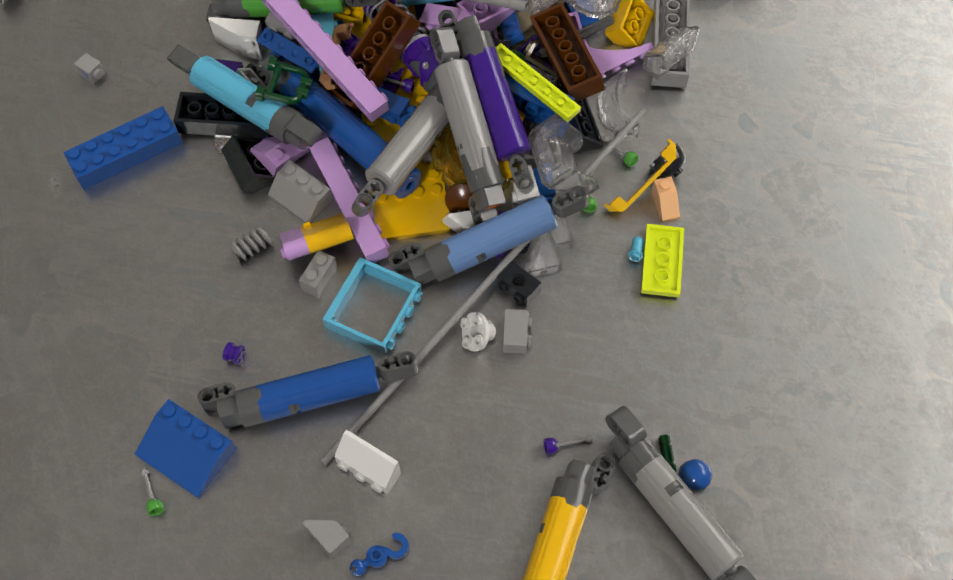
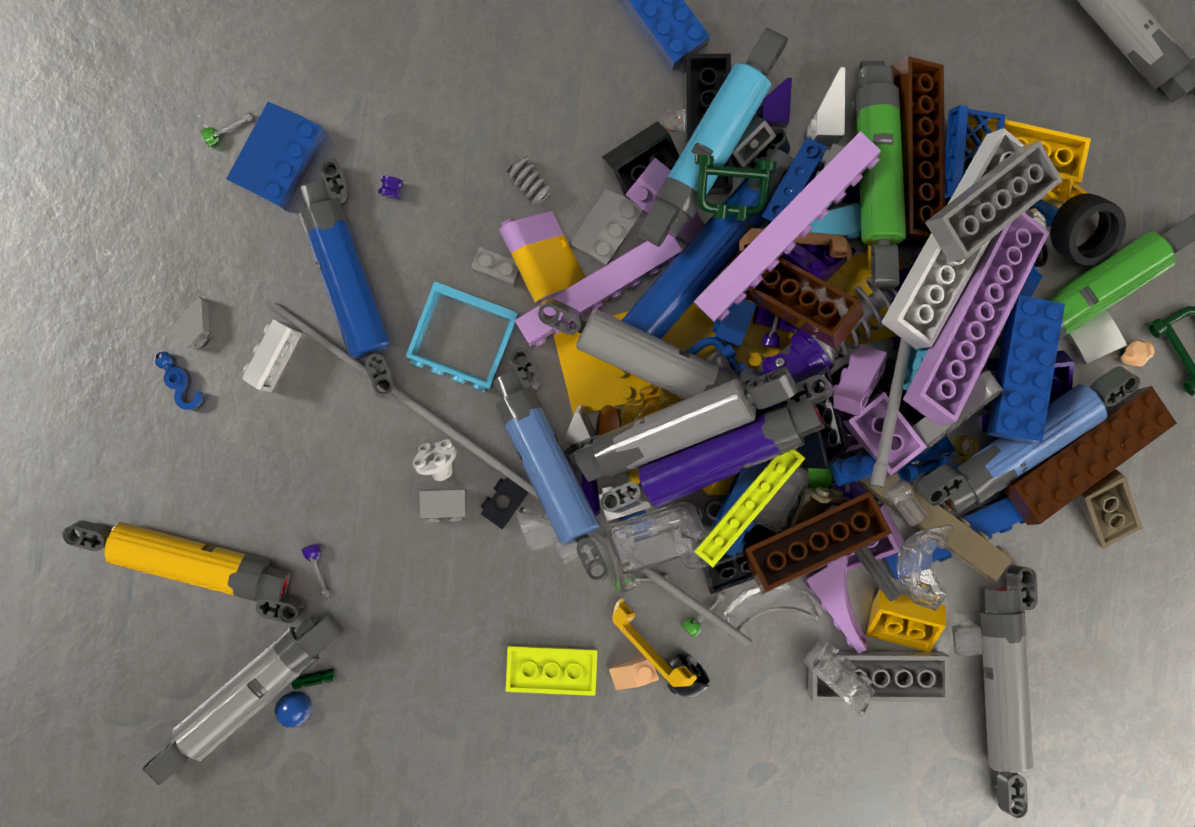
camera: 80 degrees right, 25 degrees up
medium azure pin [628,237,644,262] -> none

